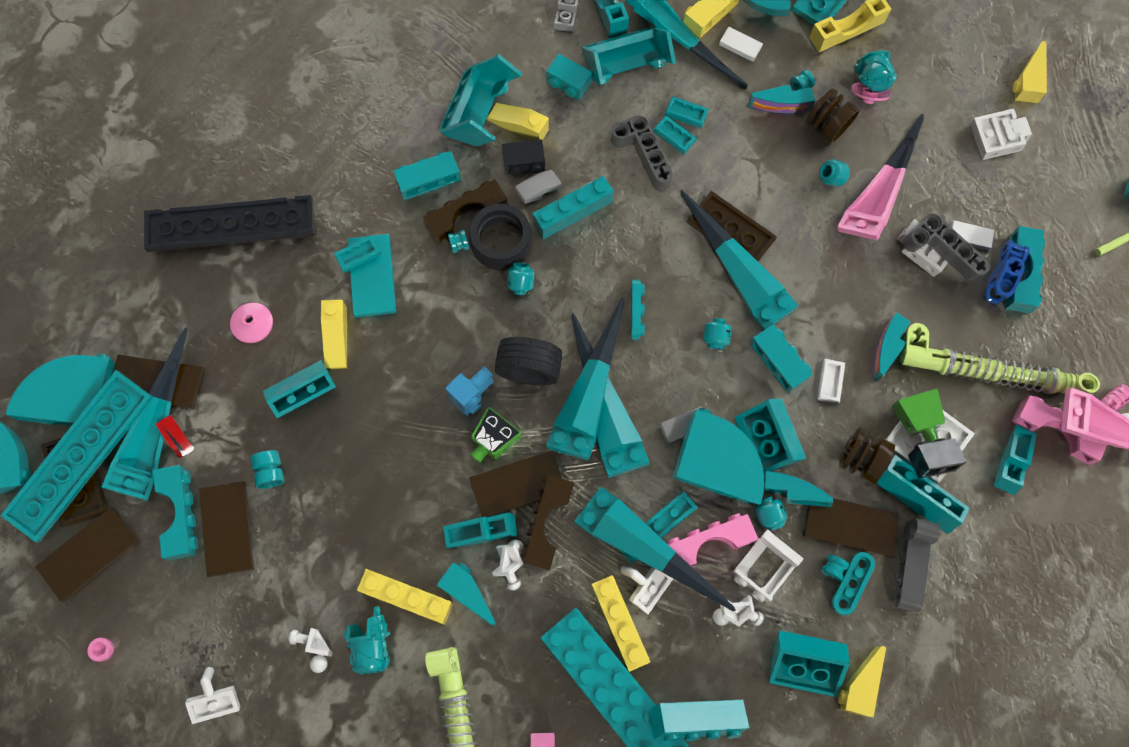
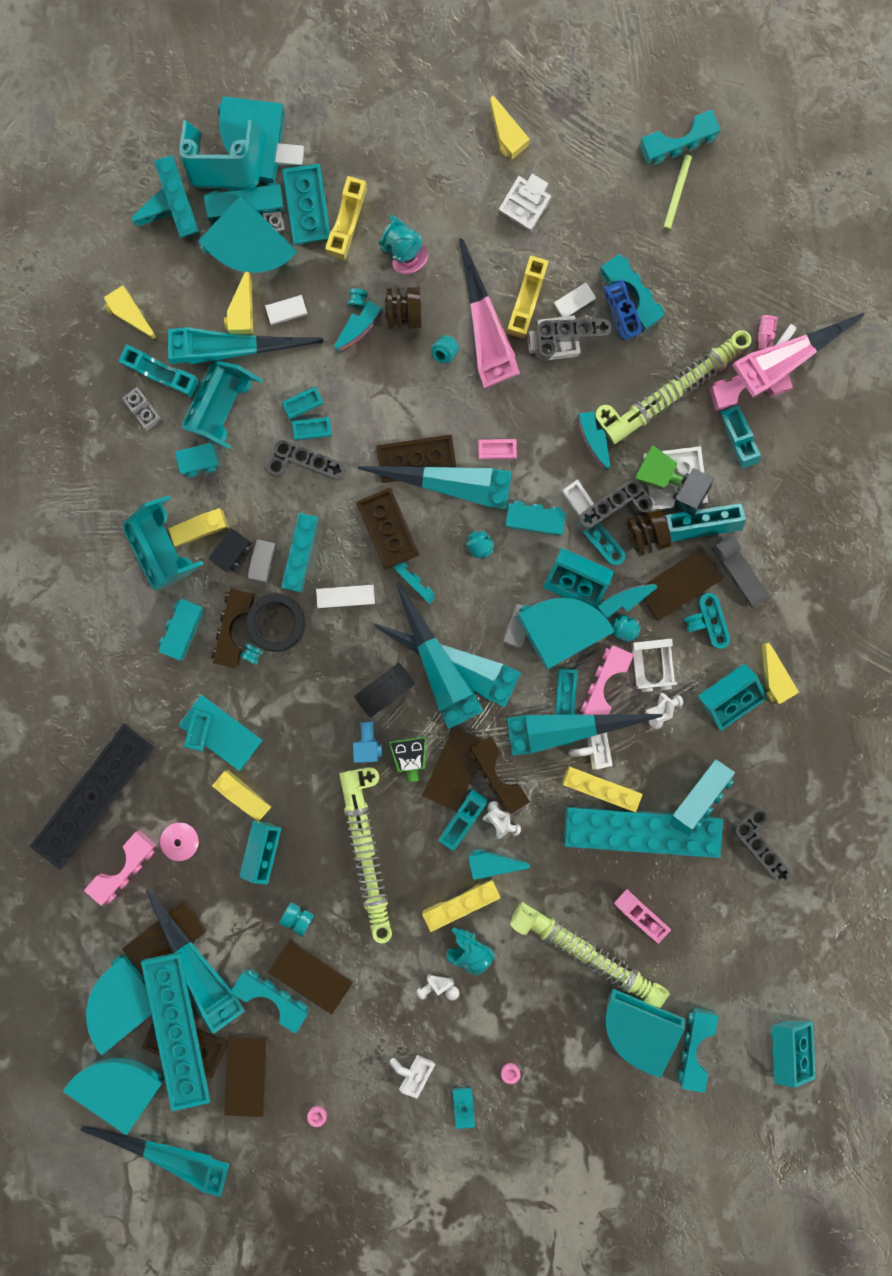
camera: 40 degrees left, 15 degrees up
red sticker [156,415,194,458] -> none
teal head [507,263,535,295] -> none
none -> bright pink arch [84,830,156,906]
none -> white tile [316,585,375,608]
none -> yellowish green piece [339,767,392,943]
none -> dark brown tile [356,487,420,570]
none -> bright pink tile [478,439,517,460]
none -> light yellow arch [507,255,549,339]
none -> dark grey beam [575,480,653,532]
none -> teal plate [581,517,626,566]

